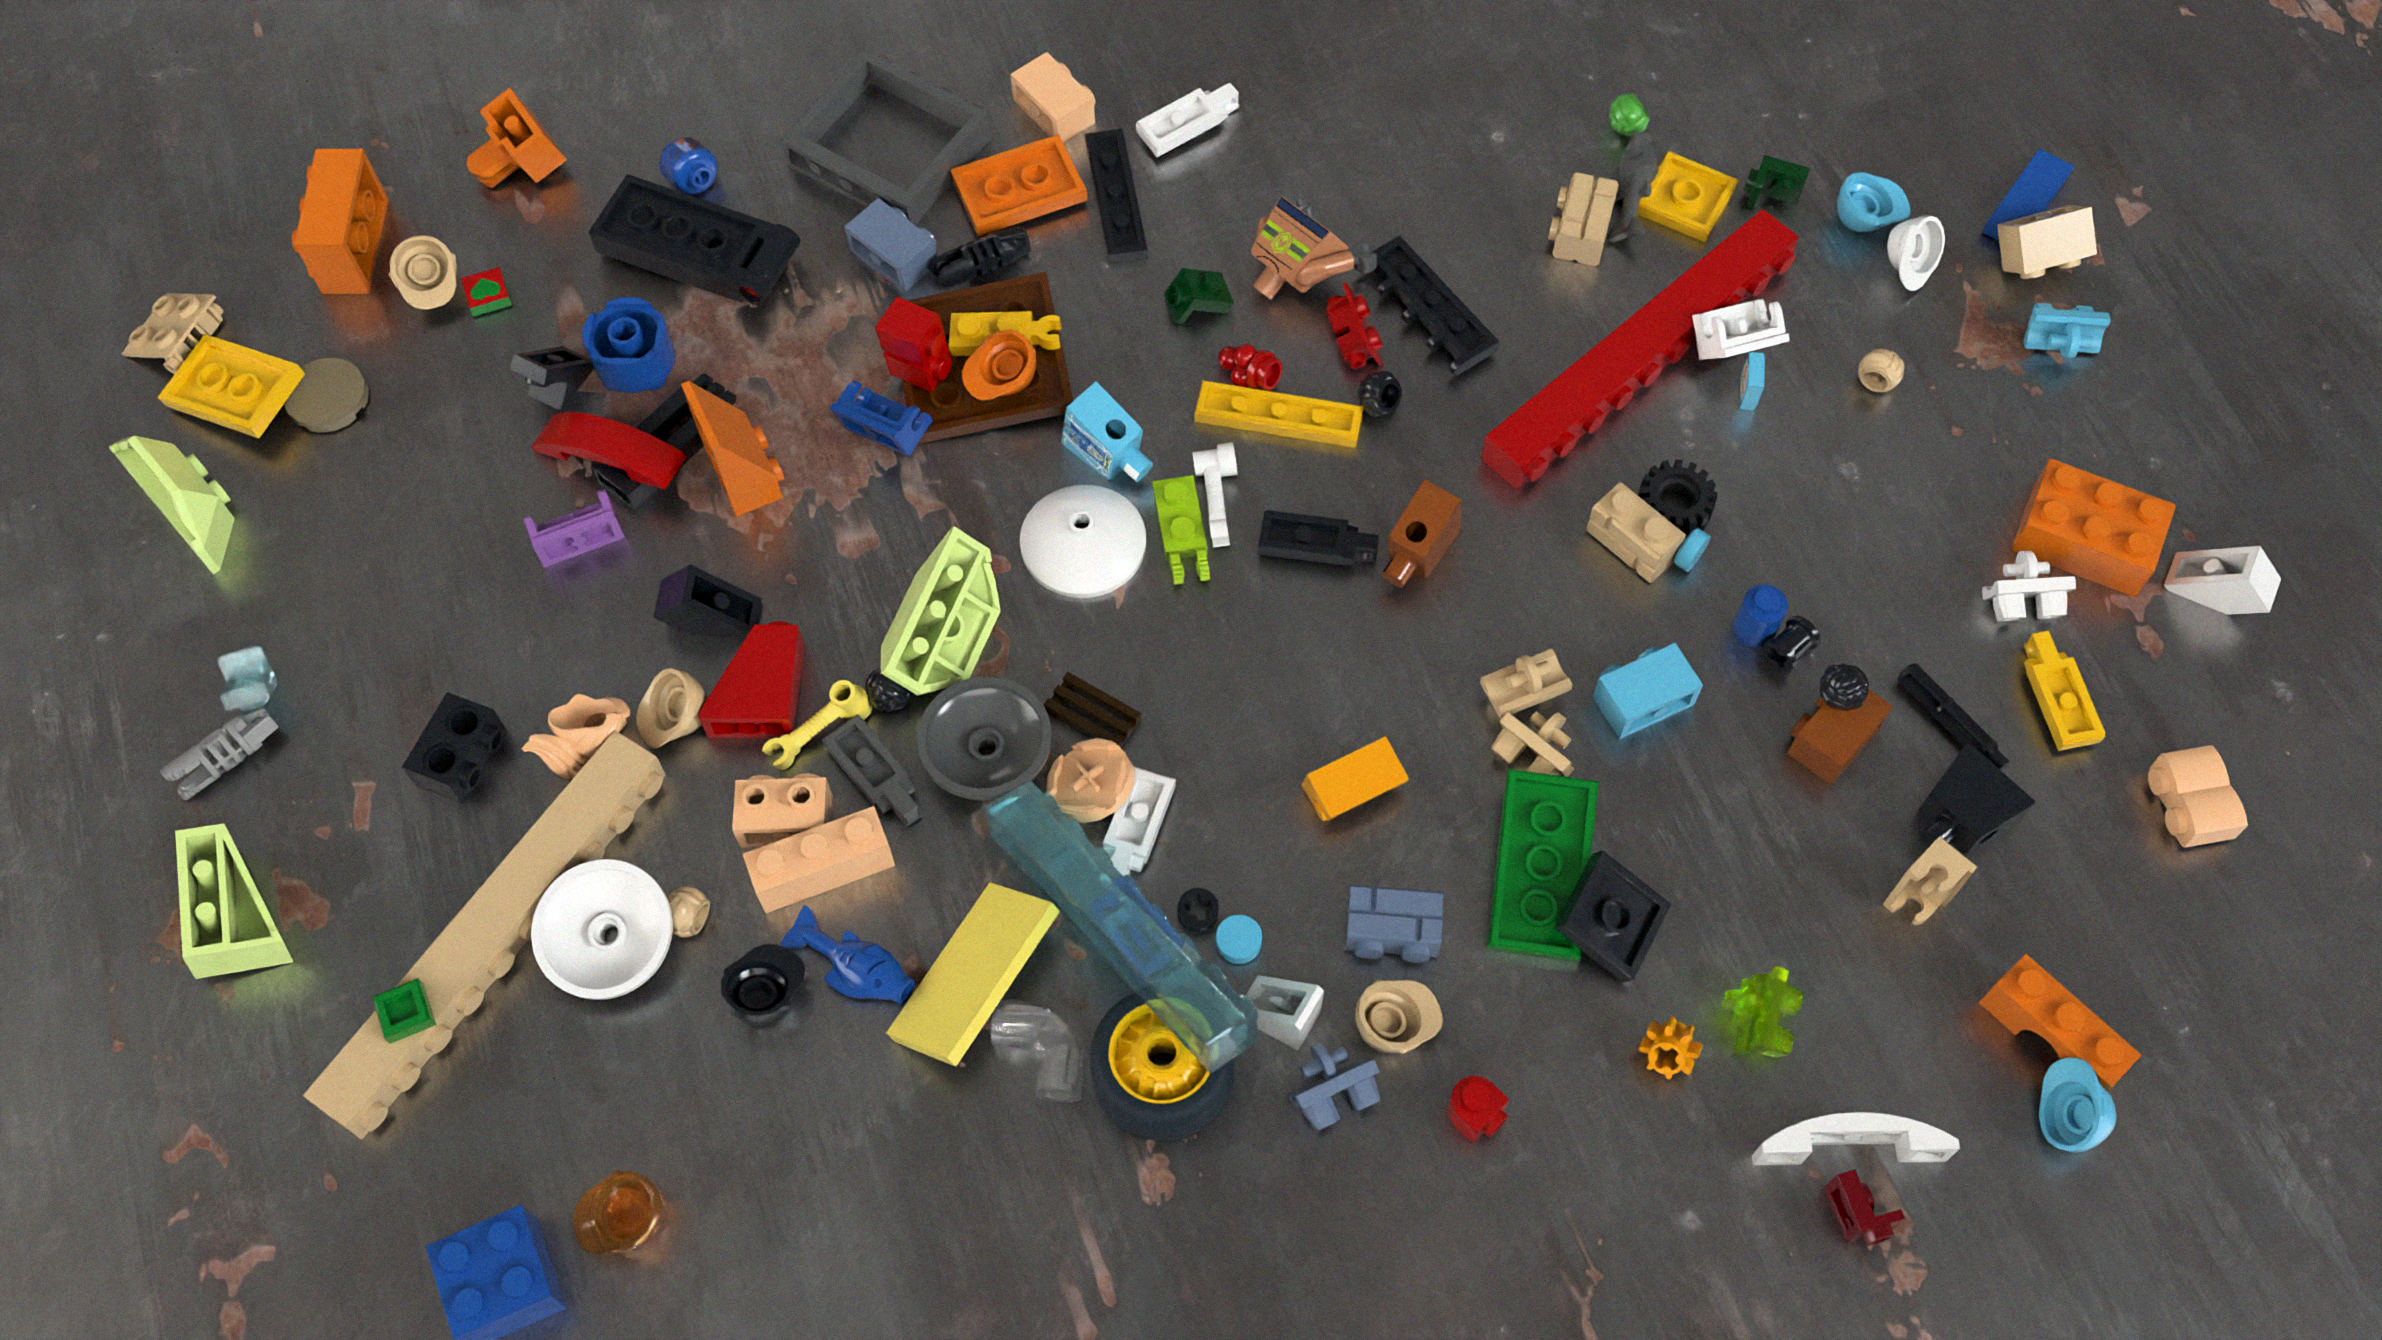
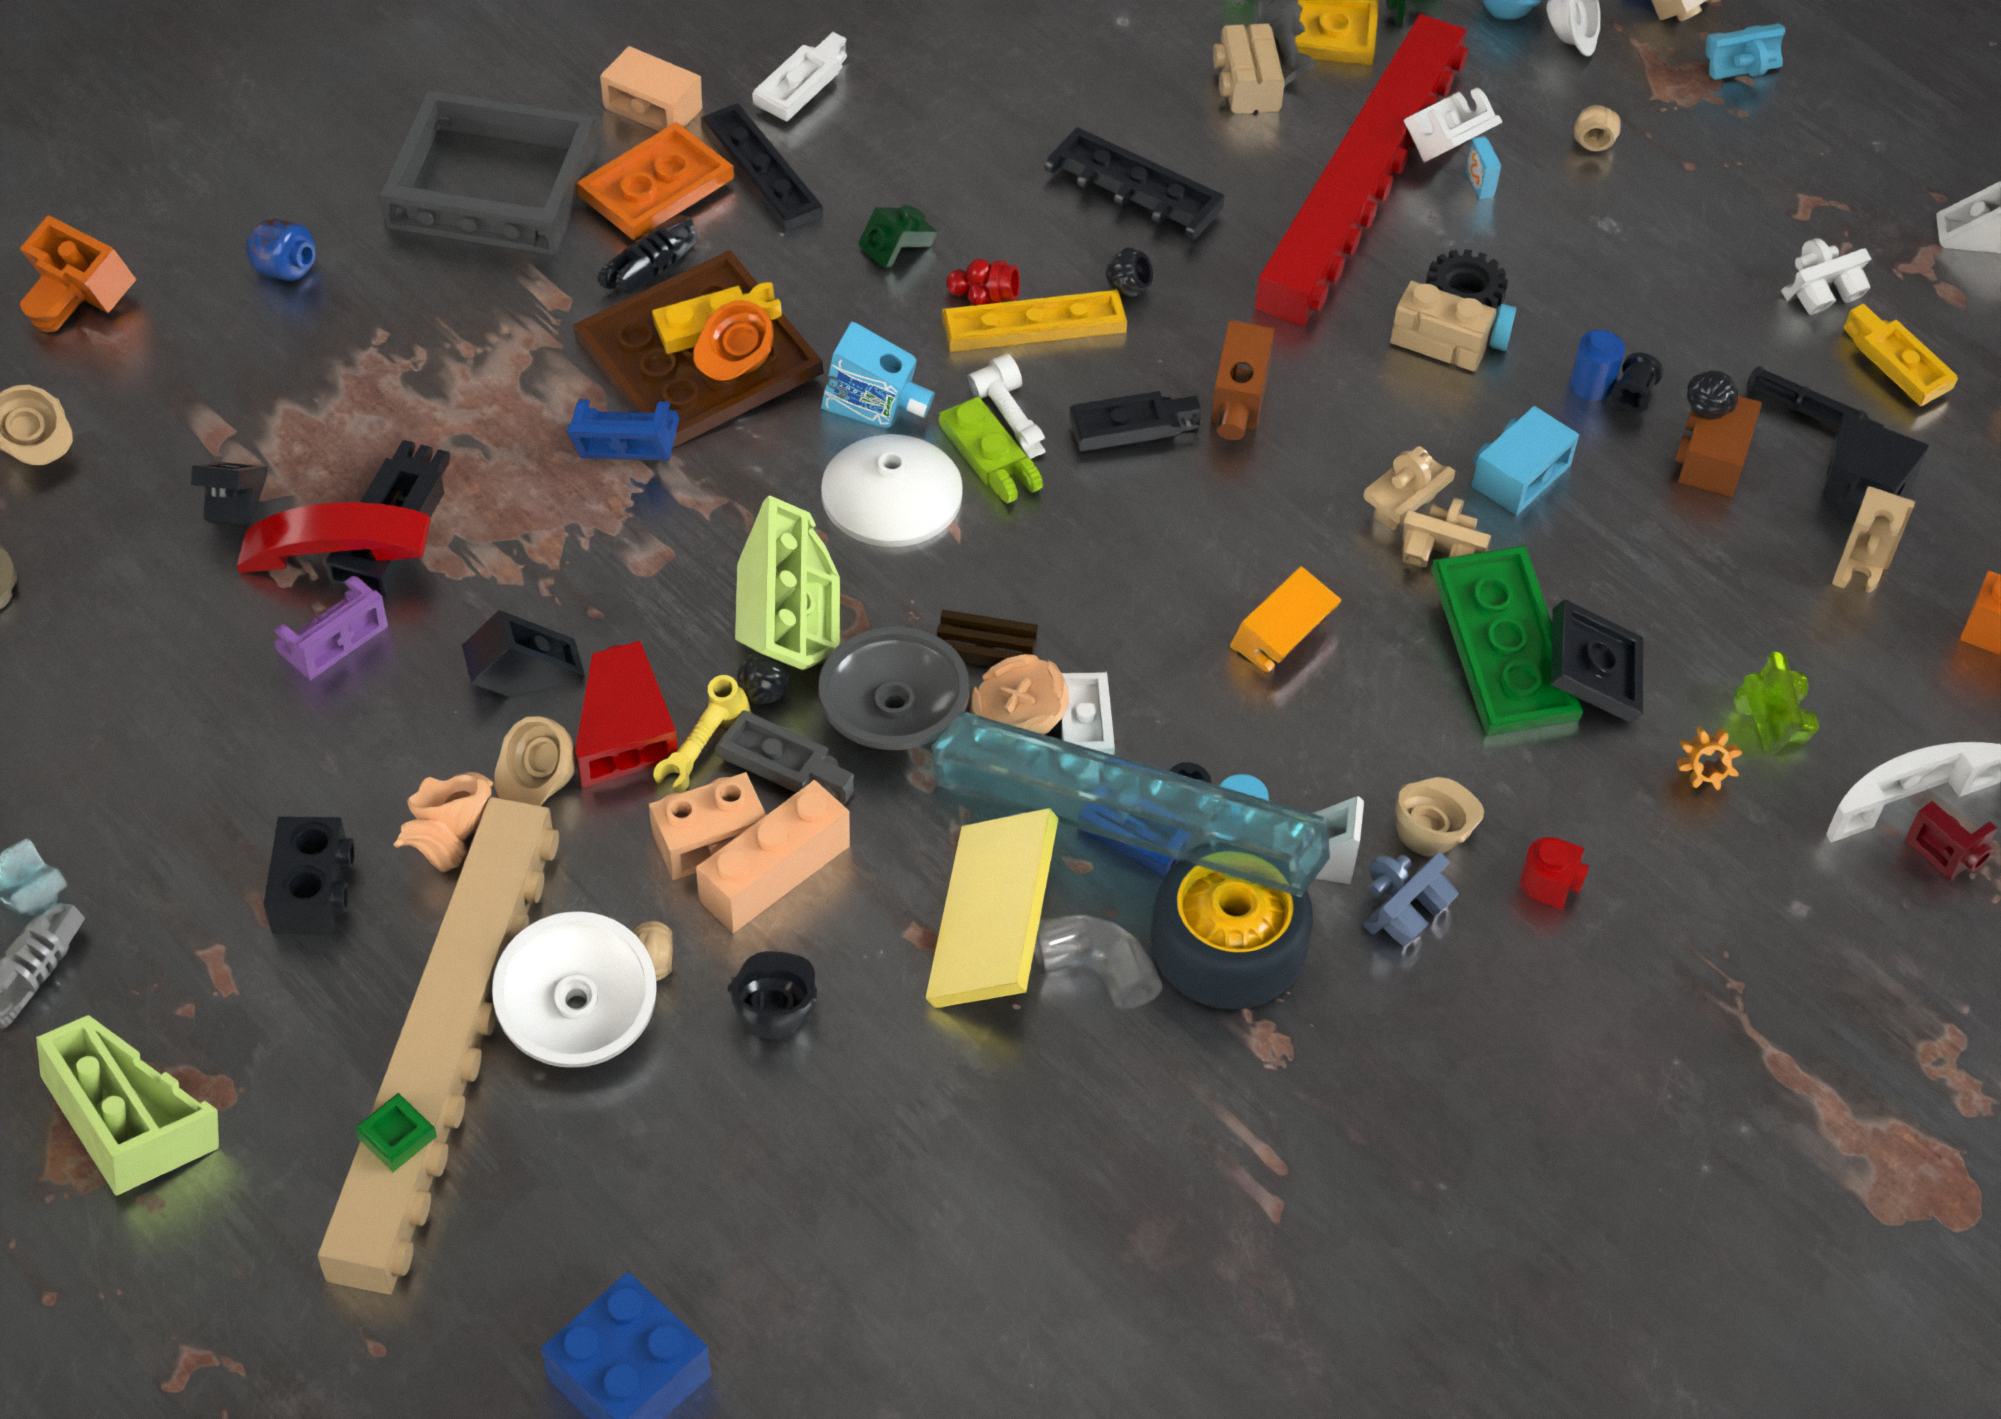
camera: 25 degrees left, 10 degrees down
tile [461,267,512,317] -> none
clear orange hat [573,1170,664,1255] -> none
blue brick [582,297,675,393] -> none
black hinge [588,174,801,306] -> none
orange slope [681,381,785,517] -> none
blue animal [780,905,915,1004] -> none
sand blue brick [844,198,937,293] -> none
red piece [875,297,953,393] -> none
nougat torso [1251,196,1377,300] -> none
red hinge [1326,283,1383,369] -> none
sand blue brick [1345,885,1444,963] -> none
orange brick [2010,458,2176,597] -> none

